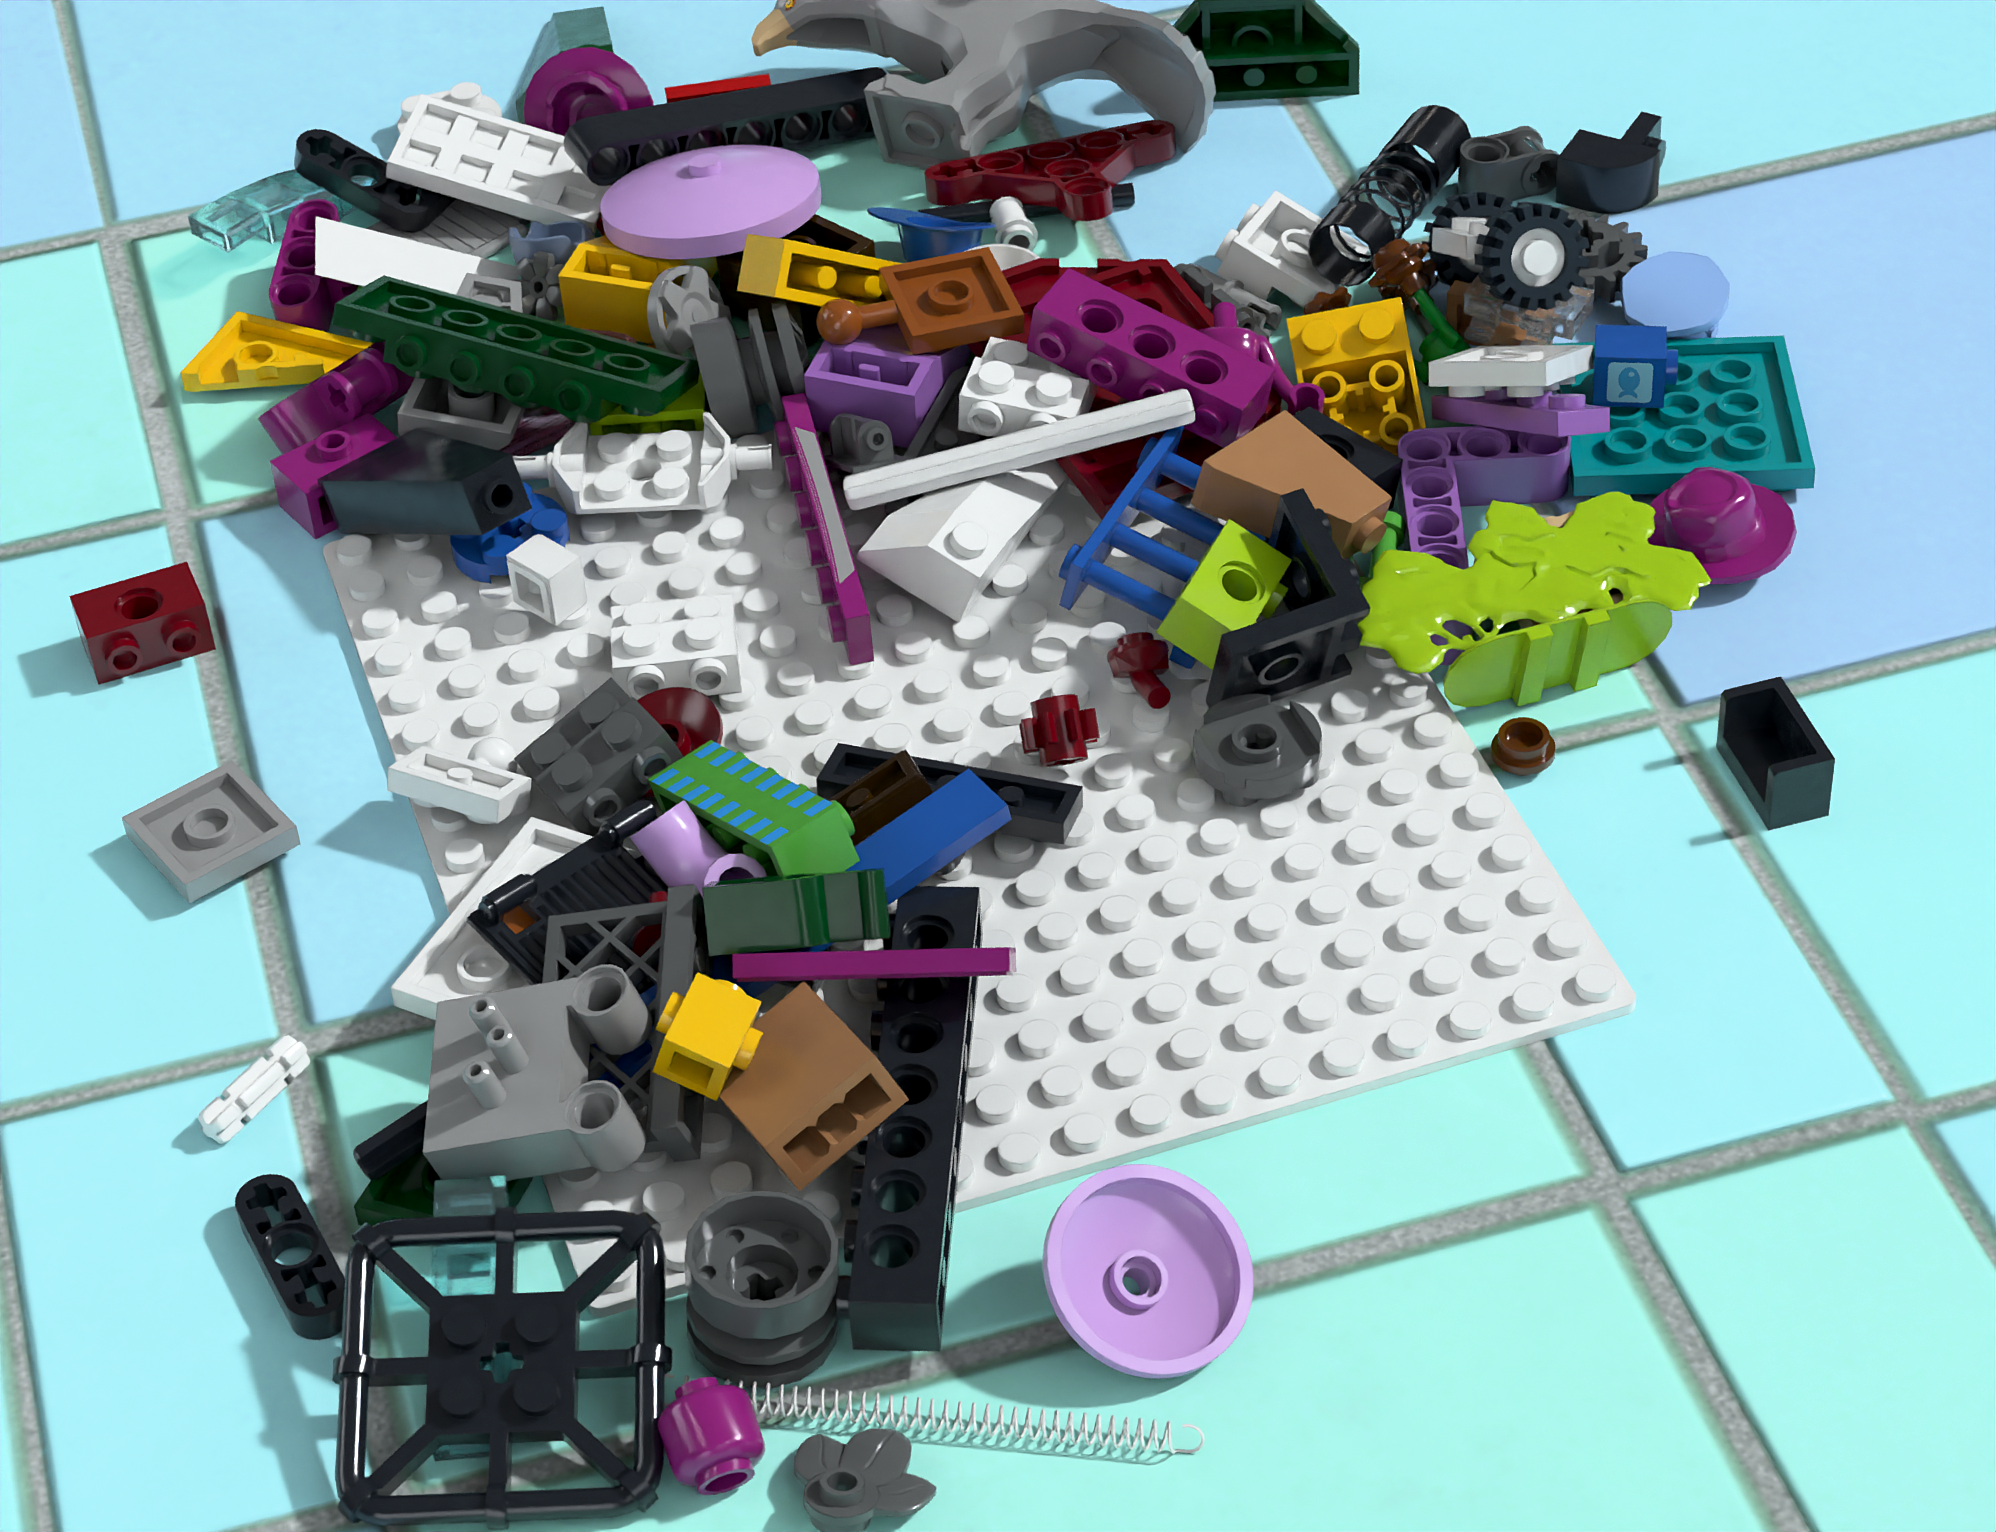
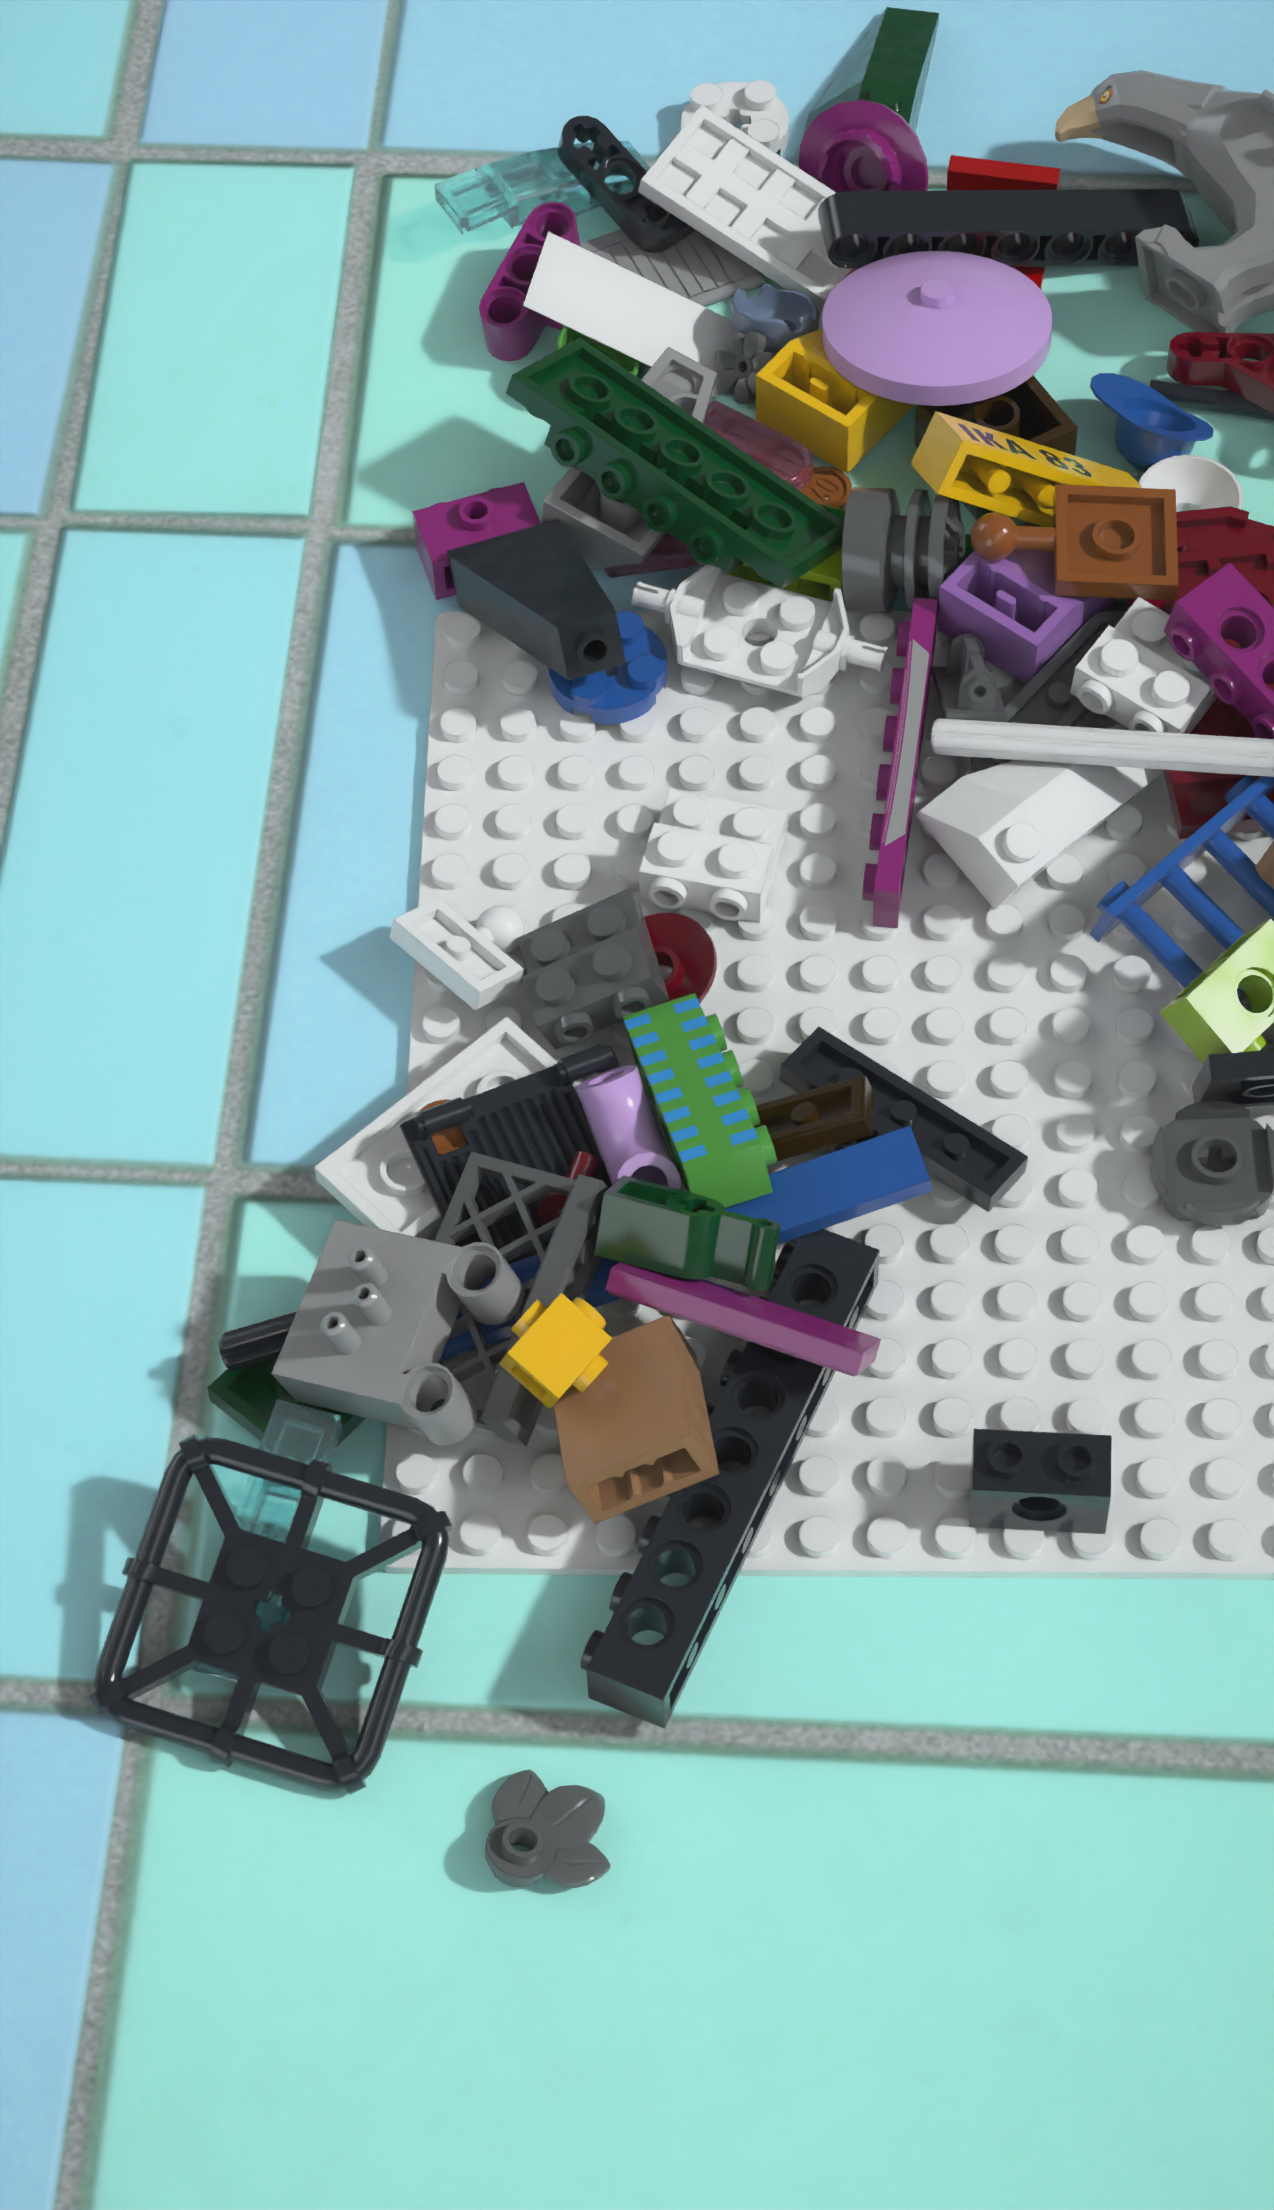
camera: 20 degrees right, 15 degrees up
dark red brick [69,561,216,684] -> none
light grey plate [122,760,301,903] -> none
yellow wing [180,311,374,392] -> none
white axle [198,1035,310,1144] -> none
black beam [235,1174,345,1340] -> none
magenta piece [258,341,415,455] -> none
white slope [506,534,587,626] -> none
light grey wheel [647,265,732,360] -> none
magenta head [658,1377,766,1495] -> none
white piece [664,1374,1205,1454] -> none
dark grey wheel [685,1190,839,1388] -> none
white pin [989,196,1038,252] -> none
dark red gear [1019,694,1100,767] -> none
lavender dish [1043,1164,1254,1379] -> none
dark red plate [1106,632,1171,709] -> none
none -> black brick [969,1429,1112,1534]

